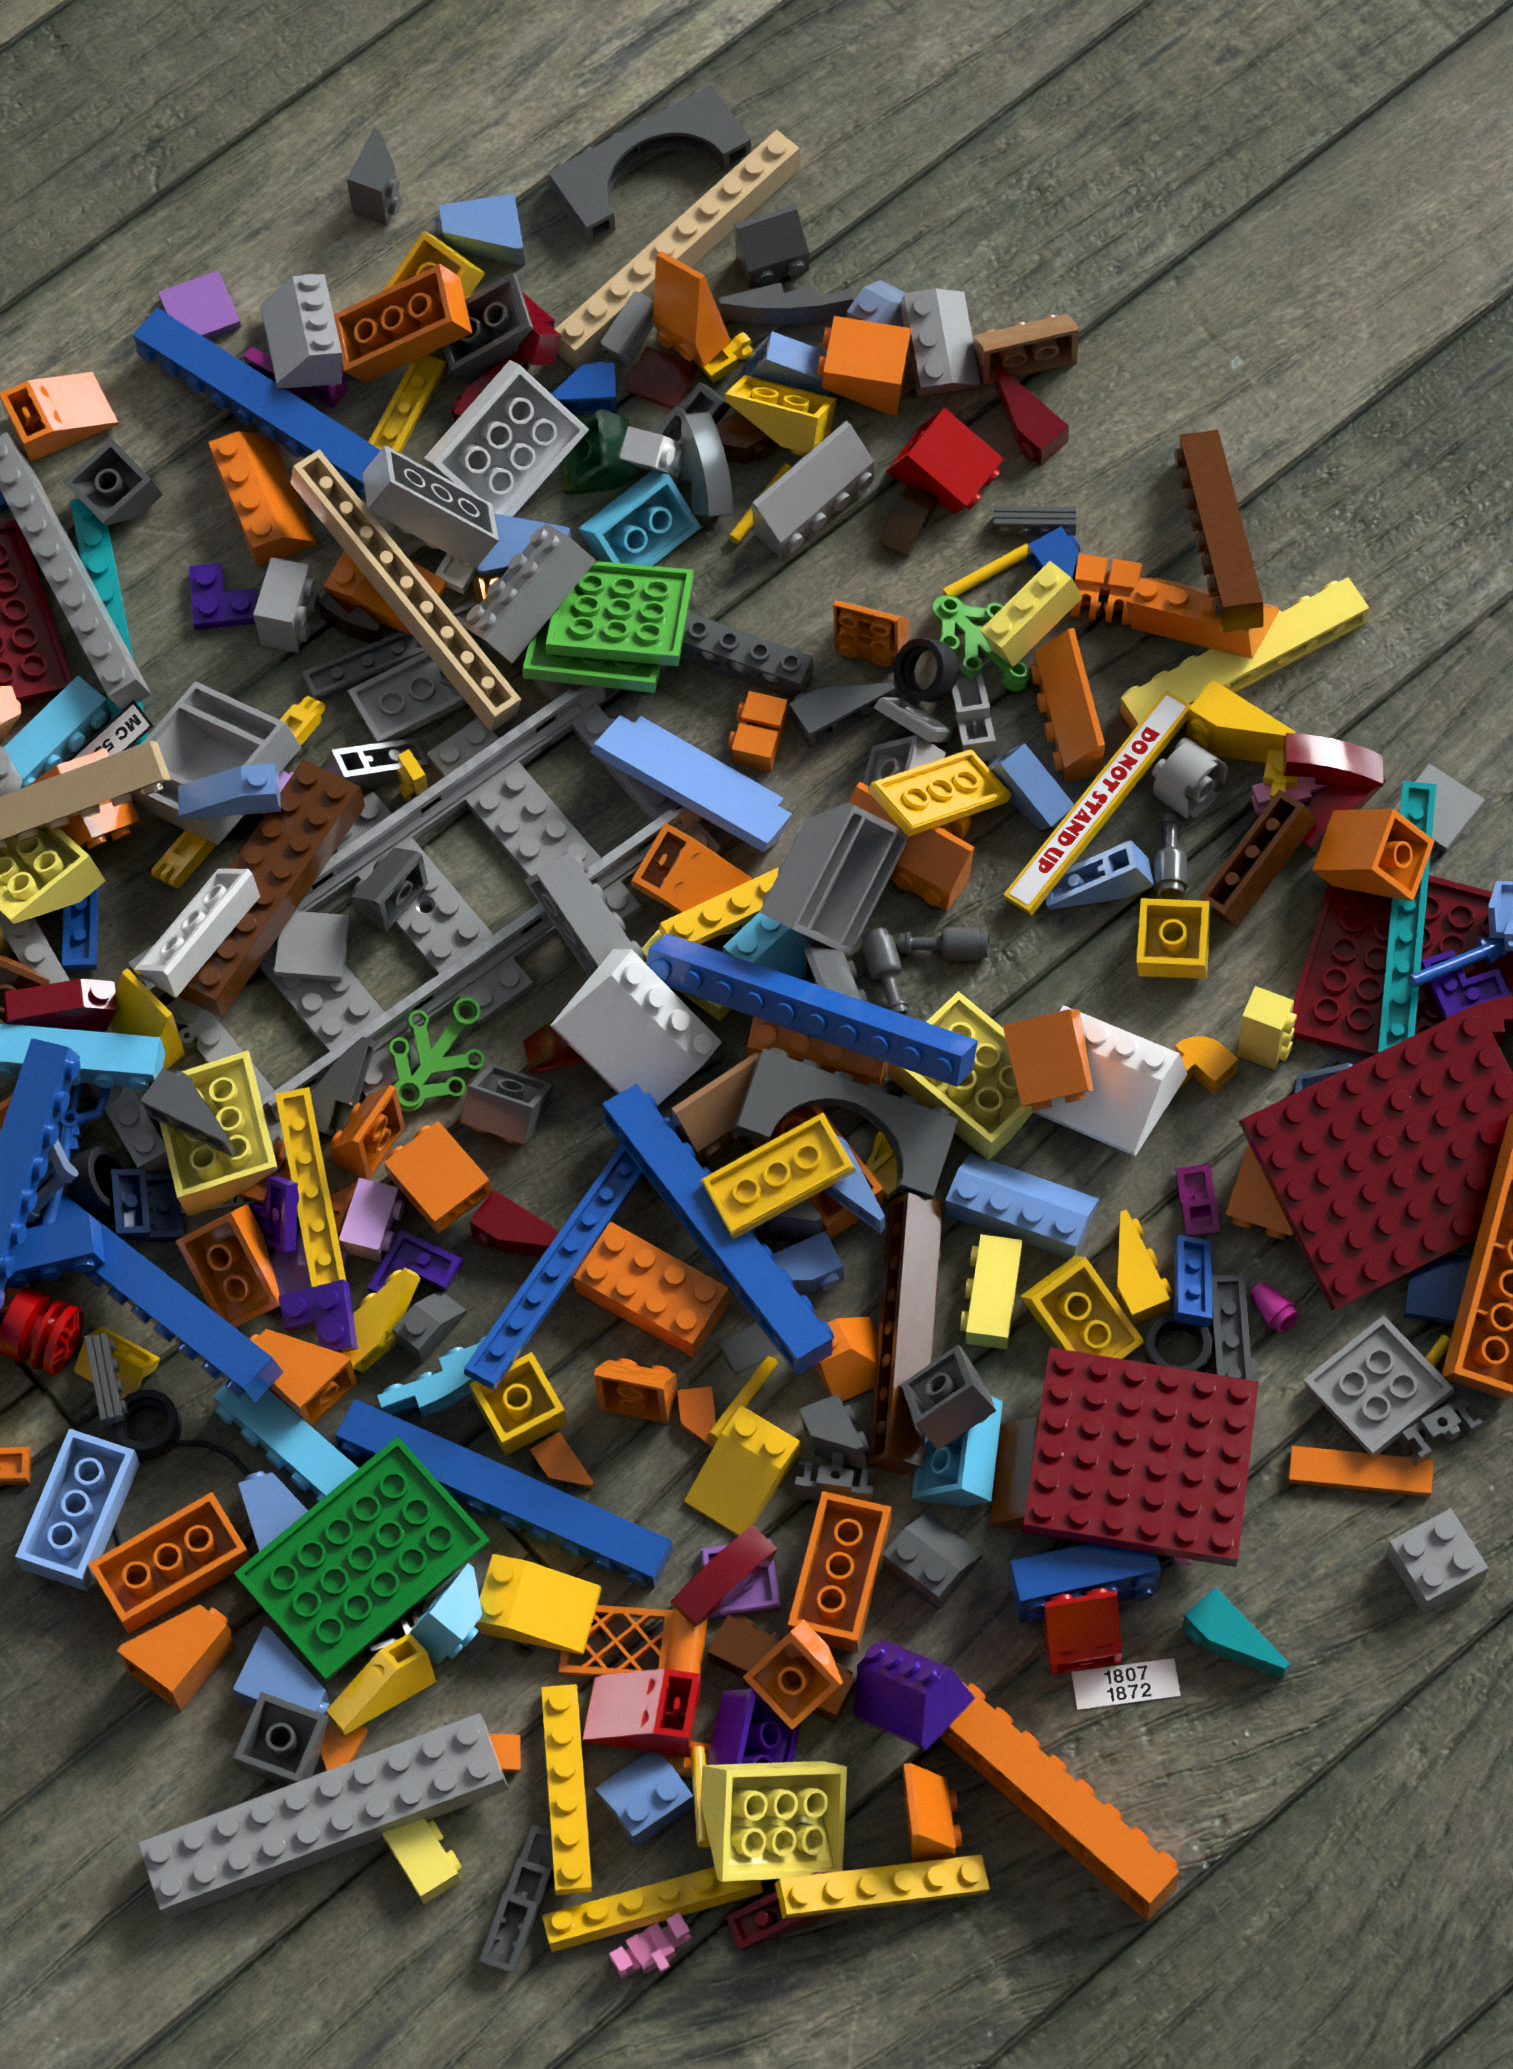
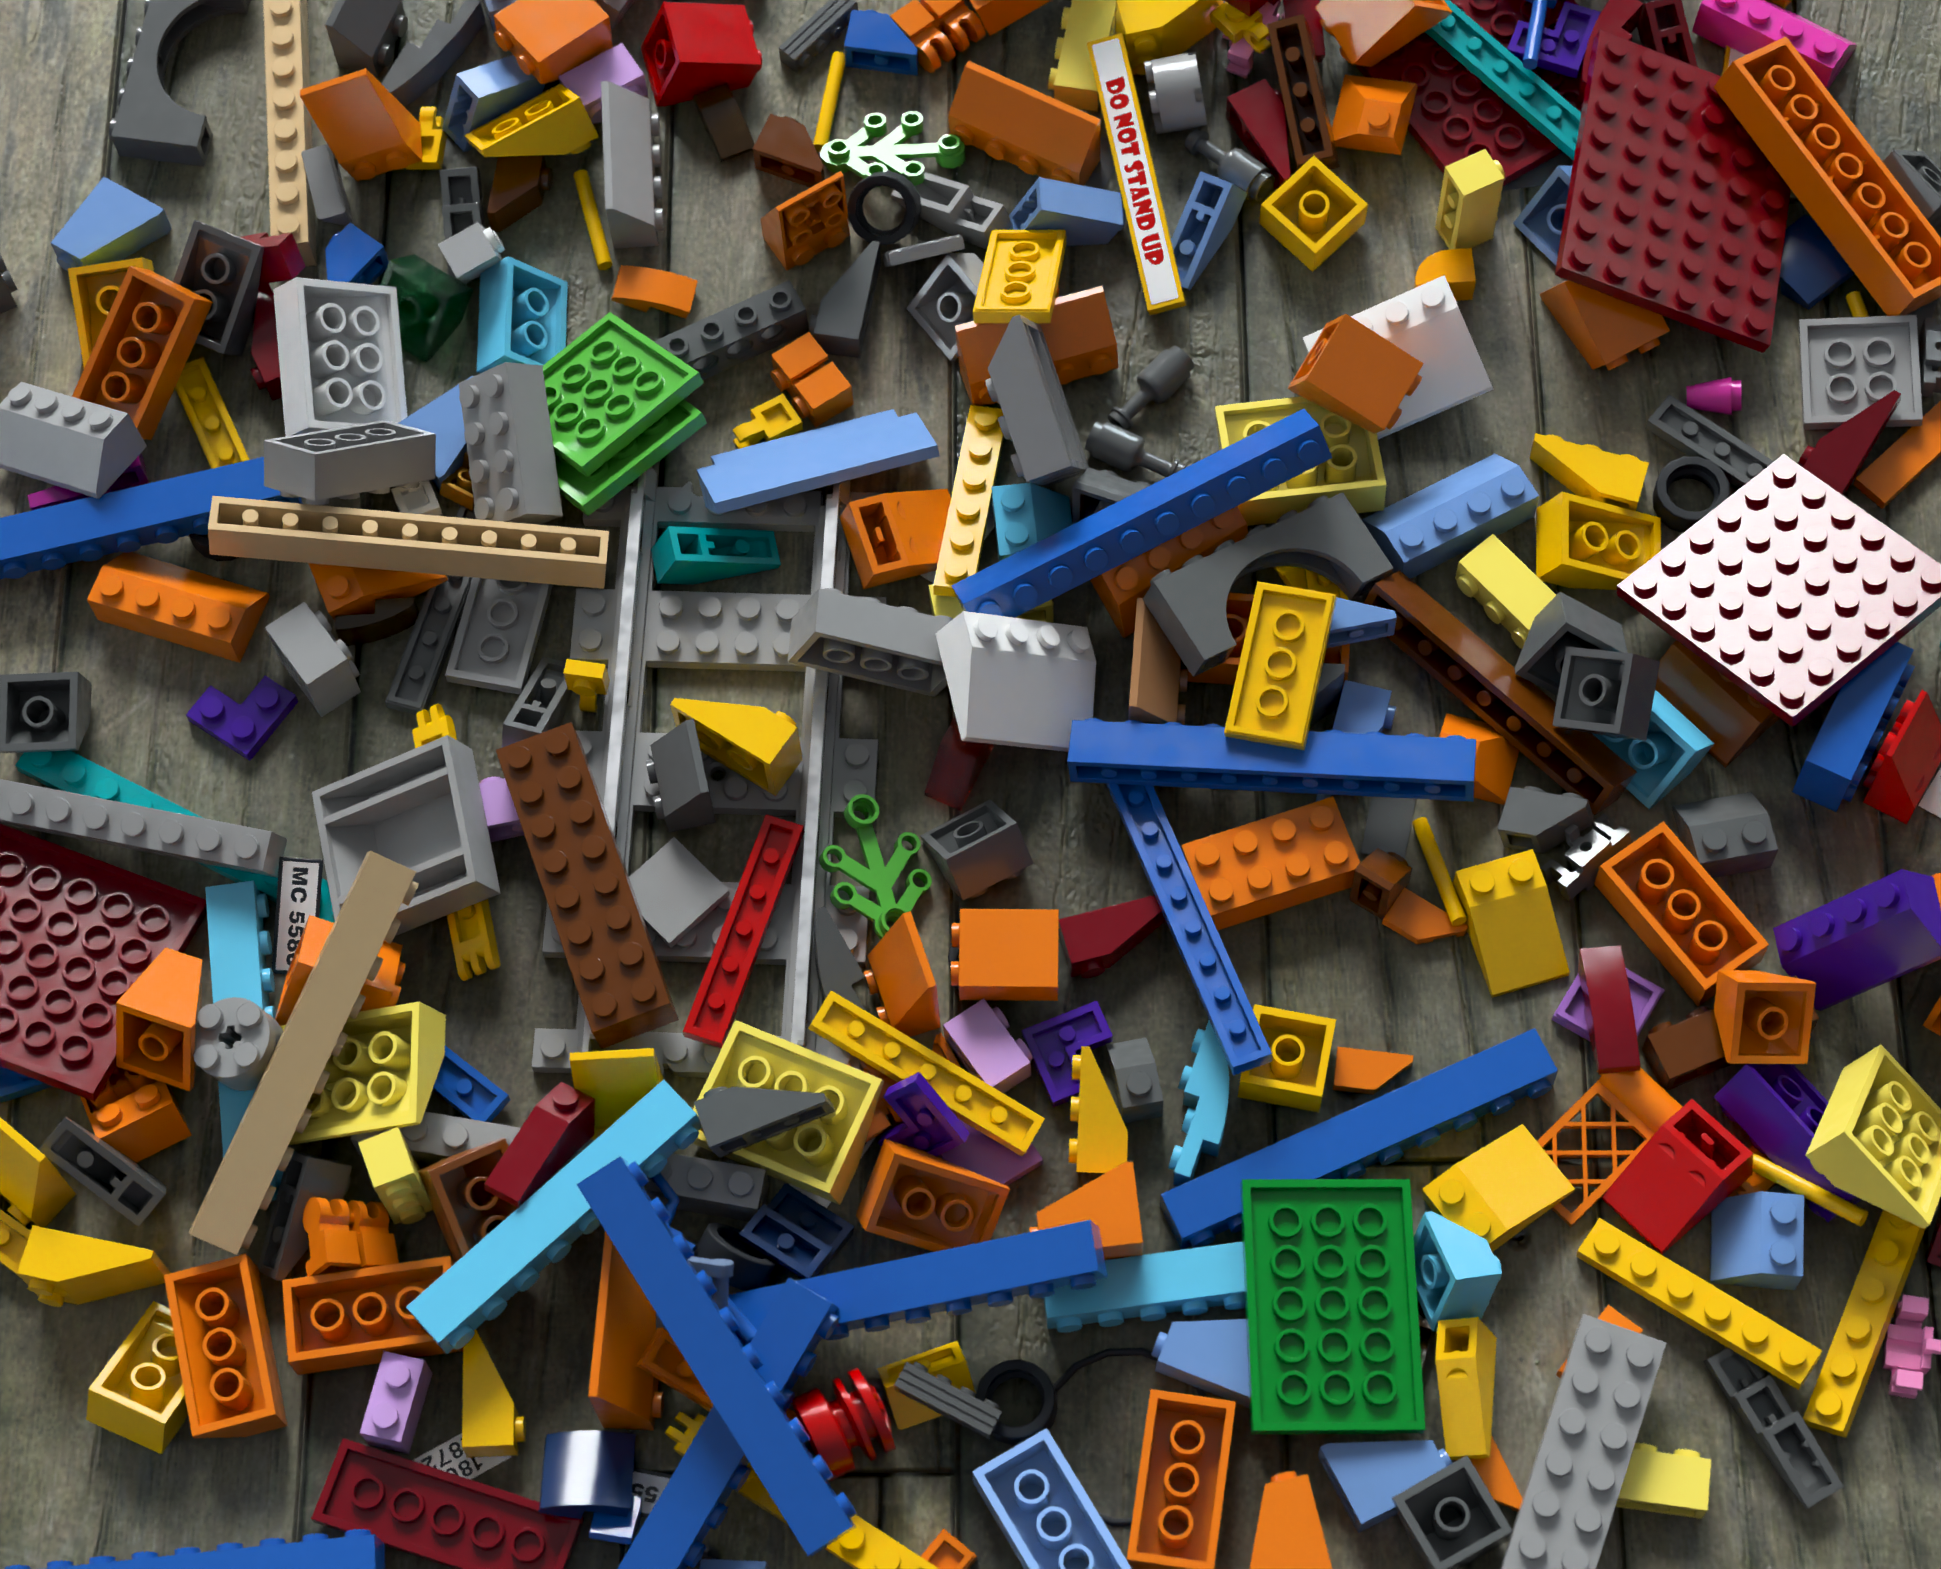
camera: 50 degrees left, 0 degrees up
white slope [134,869,260,998] -> none
medium blue slope [178,763,281,819] -> none
dark purple plate [279,1279,358,1353] -> none
orange slope [594,1358,678,1424] -> none
clear red piece [624,346,698,409] -> none
dark grey slope [681,412,734,516] -> none
light yellow brick [980,561,1083,667] -> none
blue plate [1174,1235,1212,1328] -> none
magenta slope [1175,1164,1221,1236] -> none
none -> lavender brick [558,43,648,124]
none -> orange slope [611,265,698,319]
none -> teal slope [651,526,781,585]
none -> yellow slope [670,698,803,796]
none -> red plate [683,814,805,1049]
none -> yellow plate [733,393,803,449]
none -> reddish brown slope [752,113,825,188]
none -> dark red slope [1226,79,1291,190]
none -> orange slope [1332,75,1417,155]
none -> reddish brown slope [1350,848,1412,920]
none -> dark grey slope [1515,592,1628,696]
none -> dark red slope [1797,390,1901,496]

